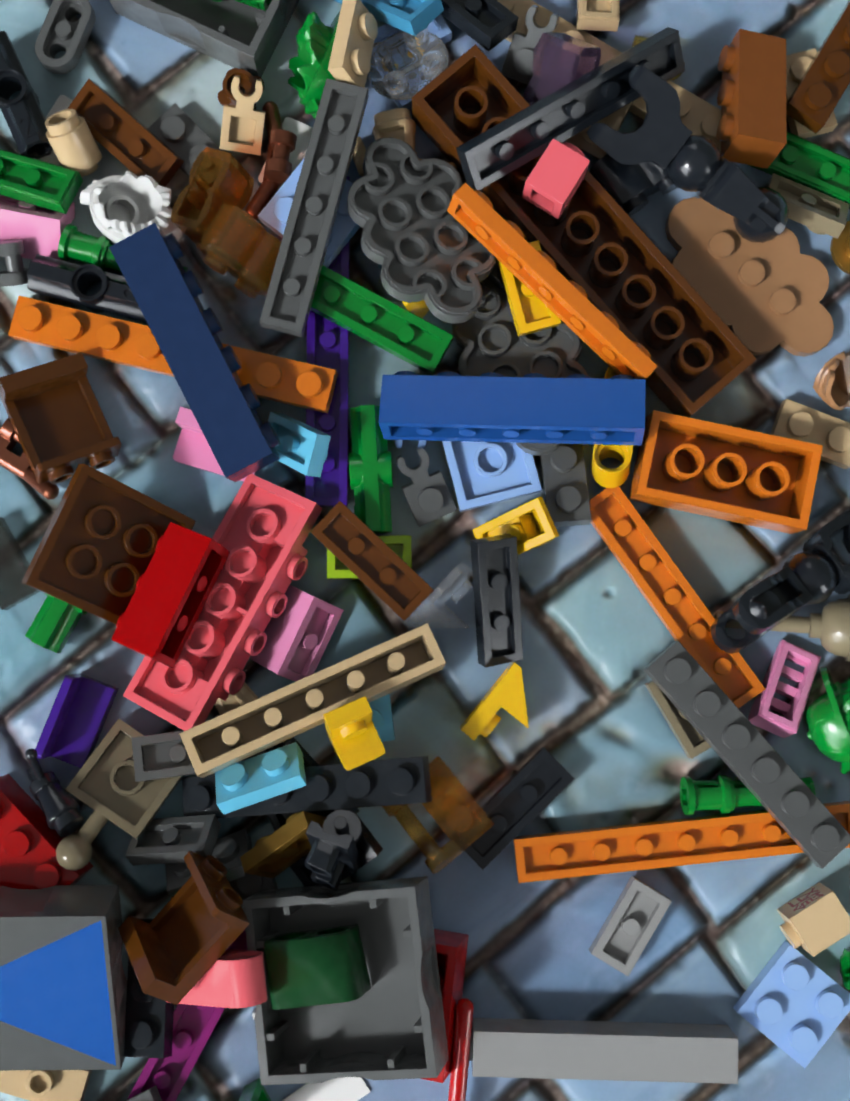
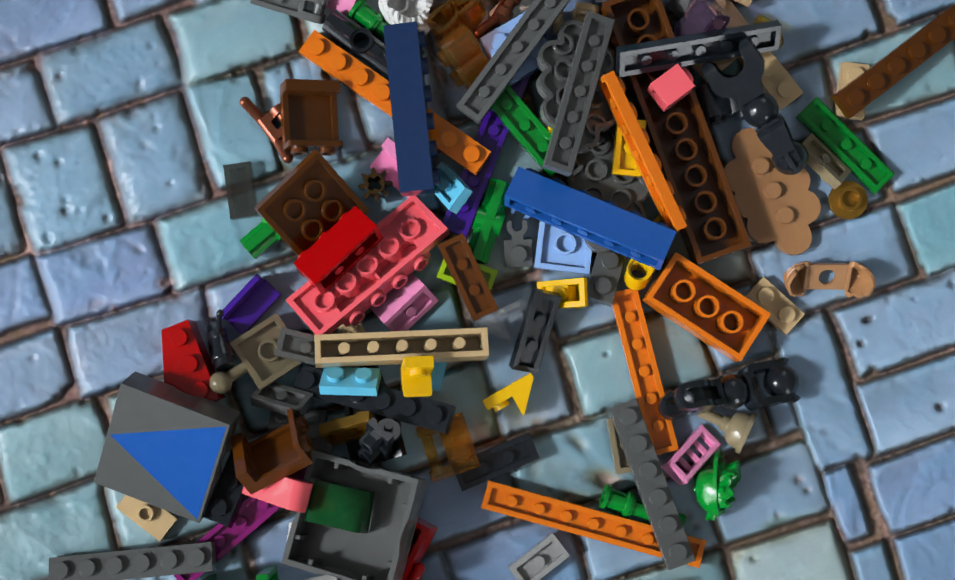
camera: 20 degrees right, 0 degrees up
dark orange brick [716,29,787,169] -> none
none -> dark brown gear [358,167,393,203]
none -> dark grey plate [542,11,615,177]

